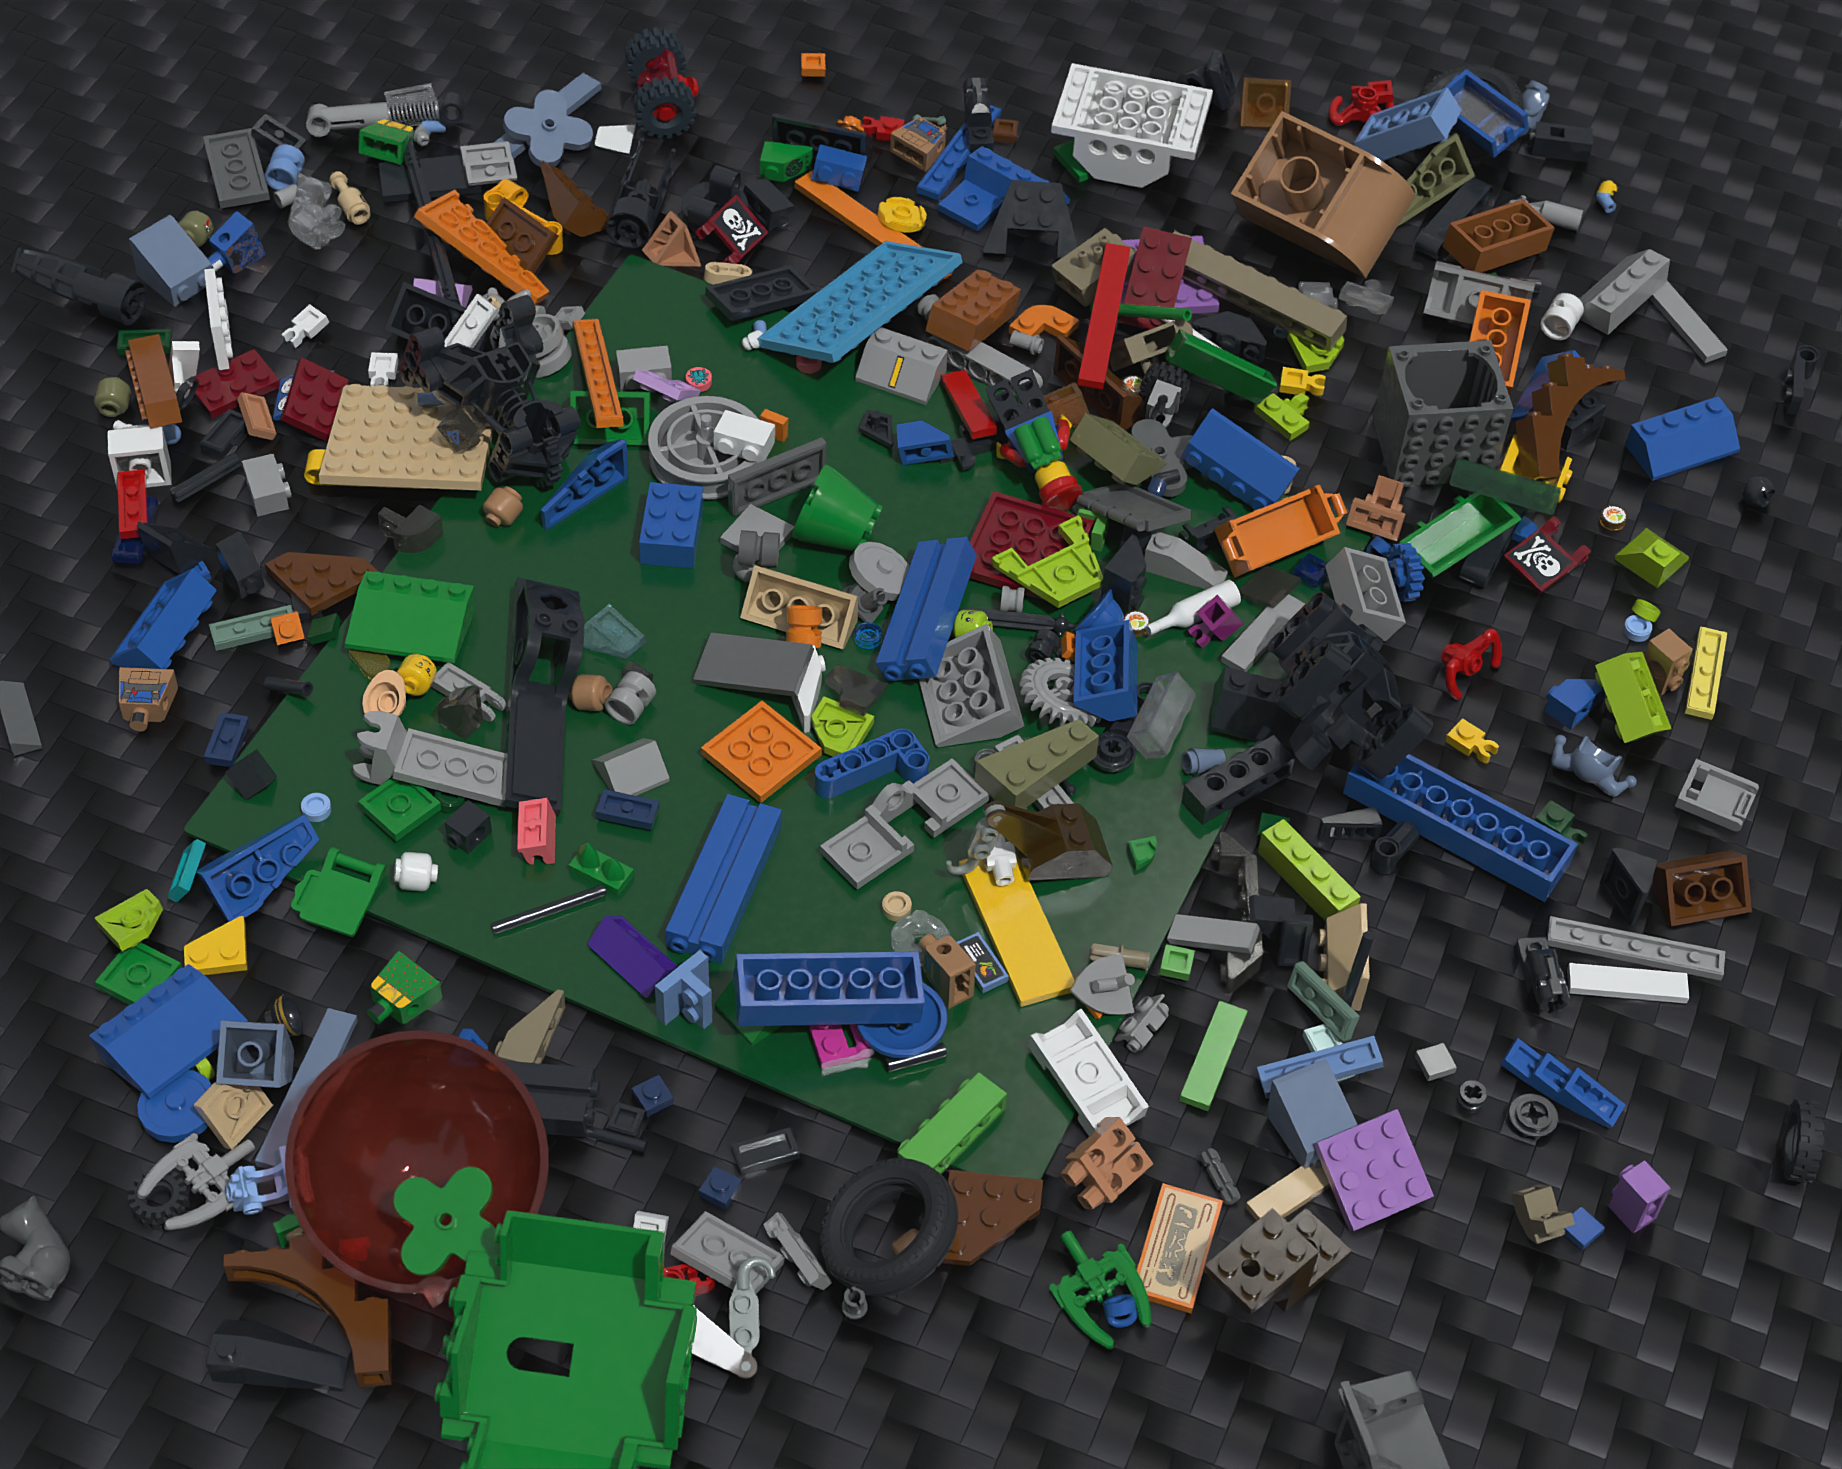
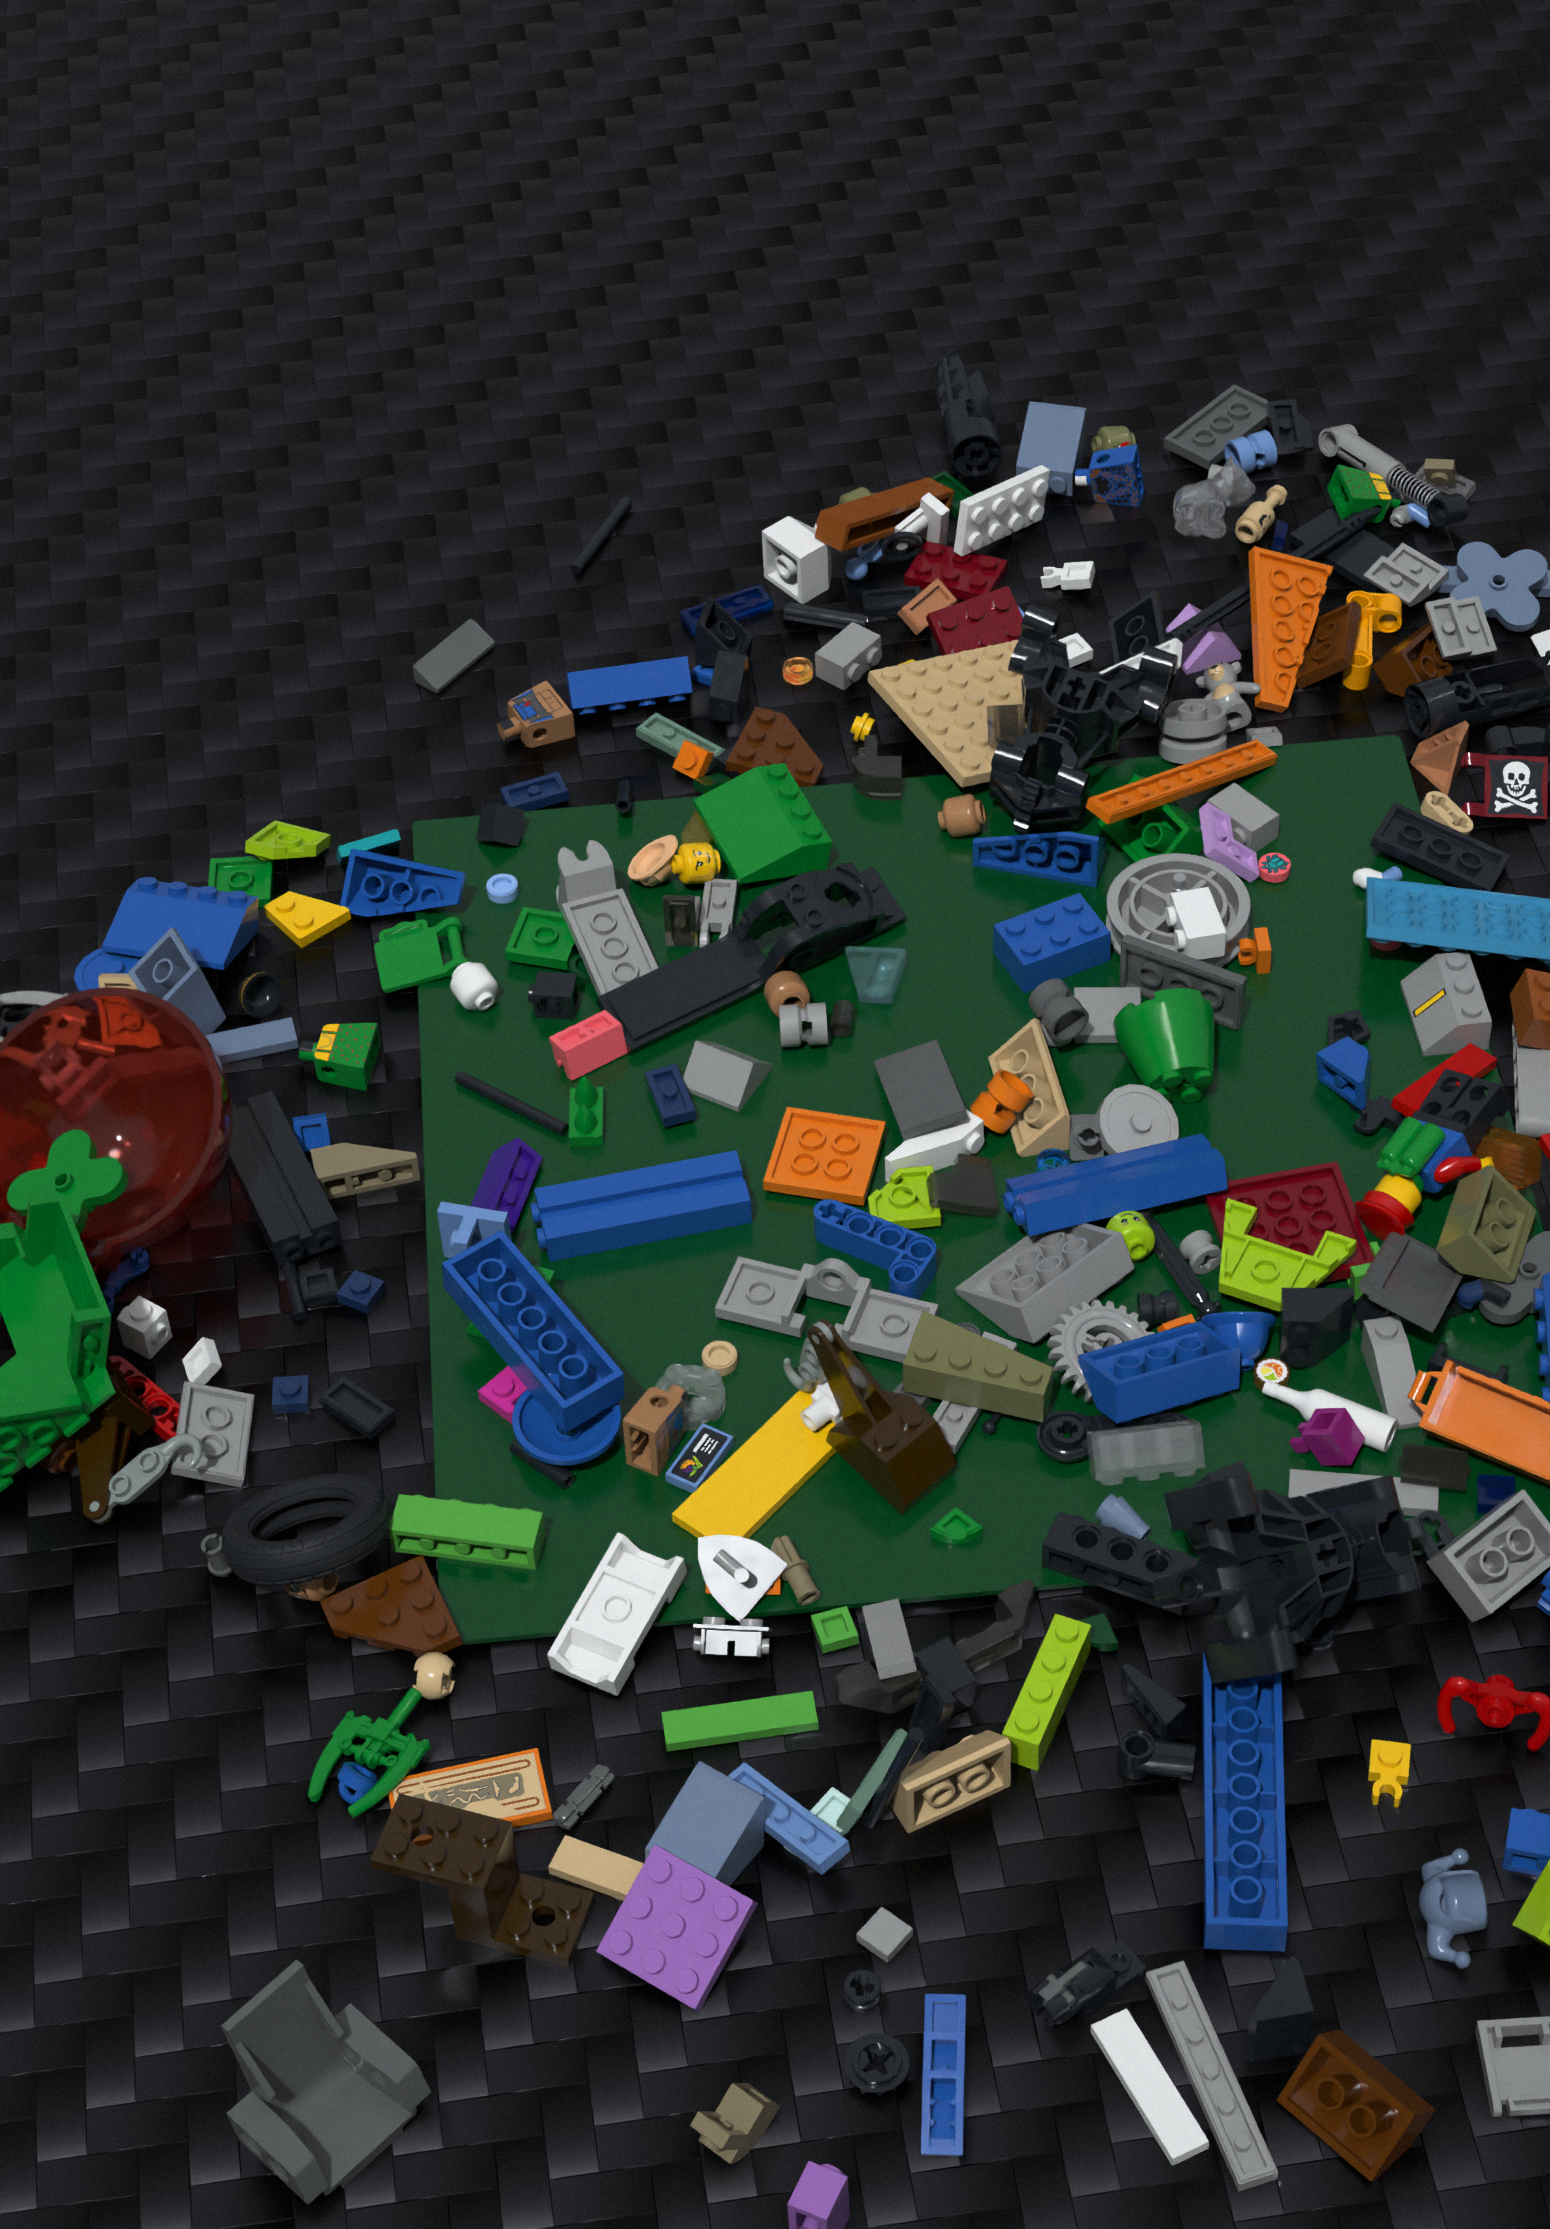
camera: 65 degrees right, 5 degrees down
red plate [117,469,148,539] -> none
light grey hinge [763,1212,832,1290] -> none
nougat hips [1060,1117,1153,1209] -> none
dark green brick [1535,800,1588,854] -> none
blue tile [1564,1207,1605,1250] -> none
none -> tan piece [413,1652,456,1700]
none -> clear orange tile [783,657,813,685]
none -> yellow plate [850,712,875,742]
none -> clear blue tile [1271,520,1289,551]
none -> dark tan plate [1424,459,1457,487]
none -> light grey slope [1425,596,1497,660]

